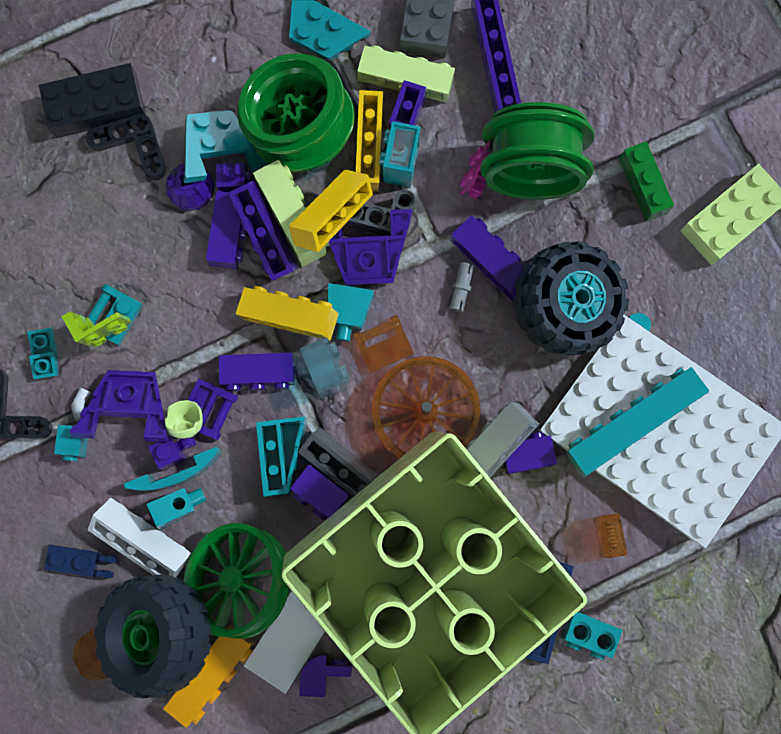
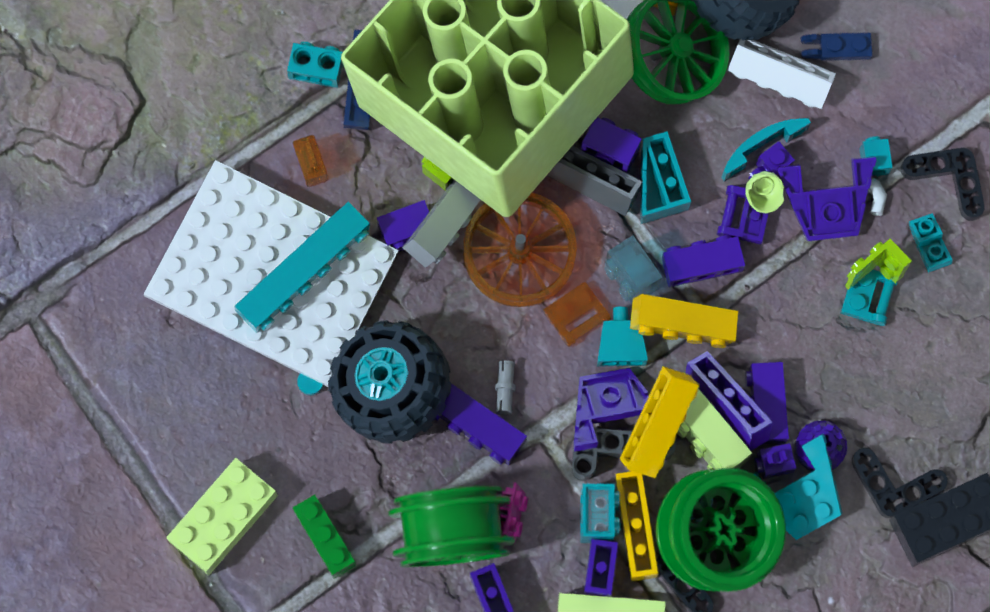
camera: 165 degrees right, 5 degrees down
teal torso [147,488,206,531] -> none

